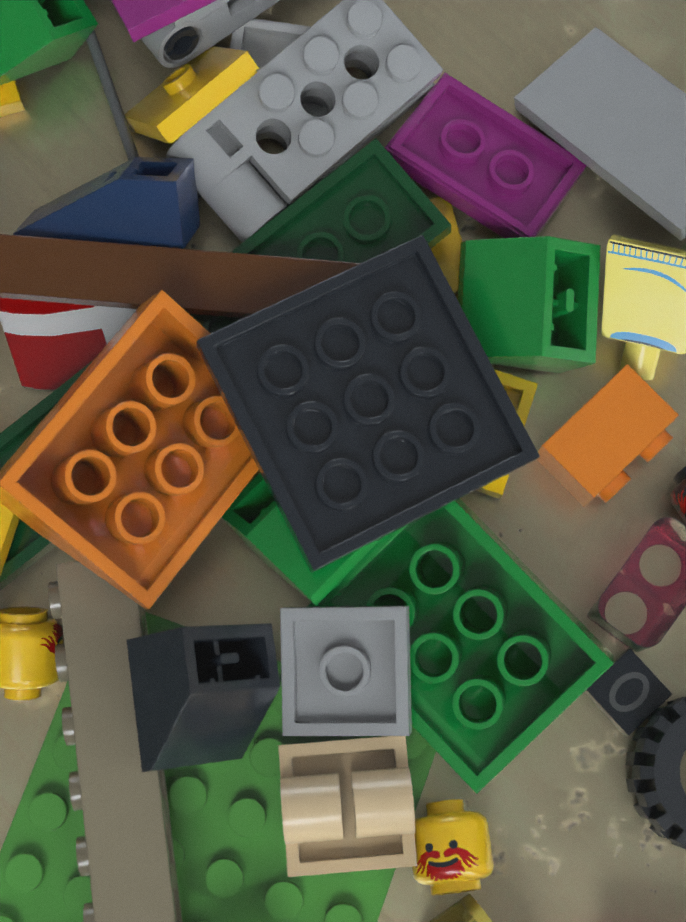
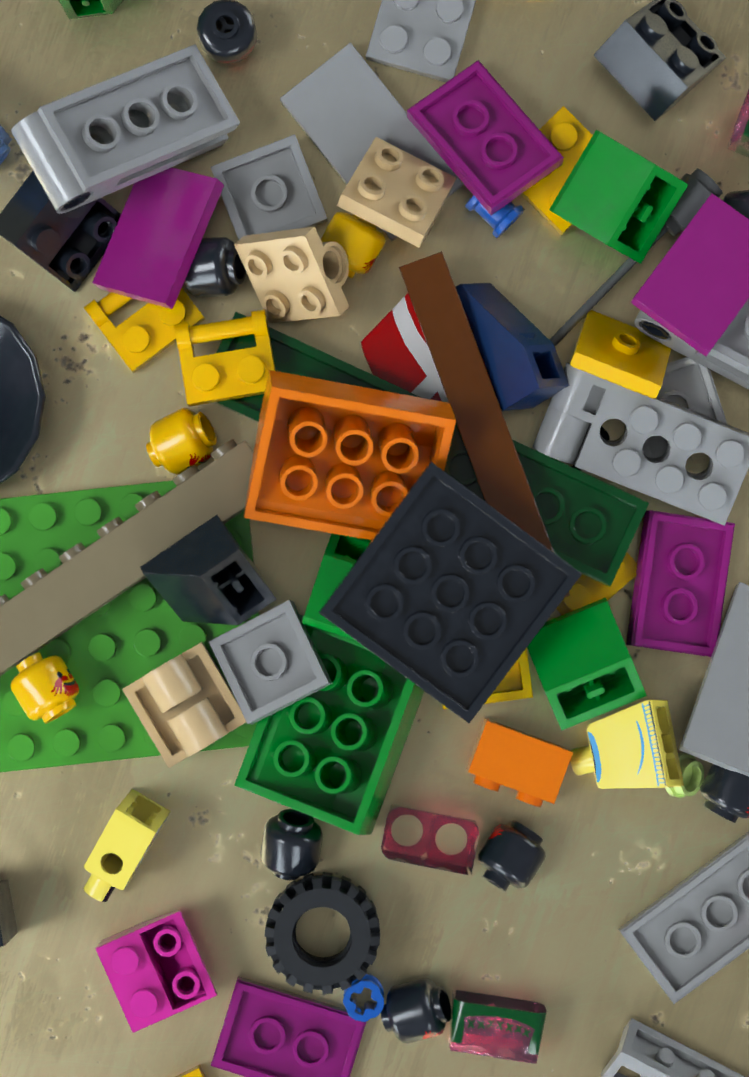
camera: 65 degrees right, 10 degrees up
yellow head [412,799,494,896] -> none
black tile [584,648,672,736] -> none
none -> black head [260,809,323,880]

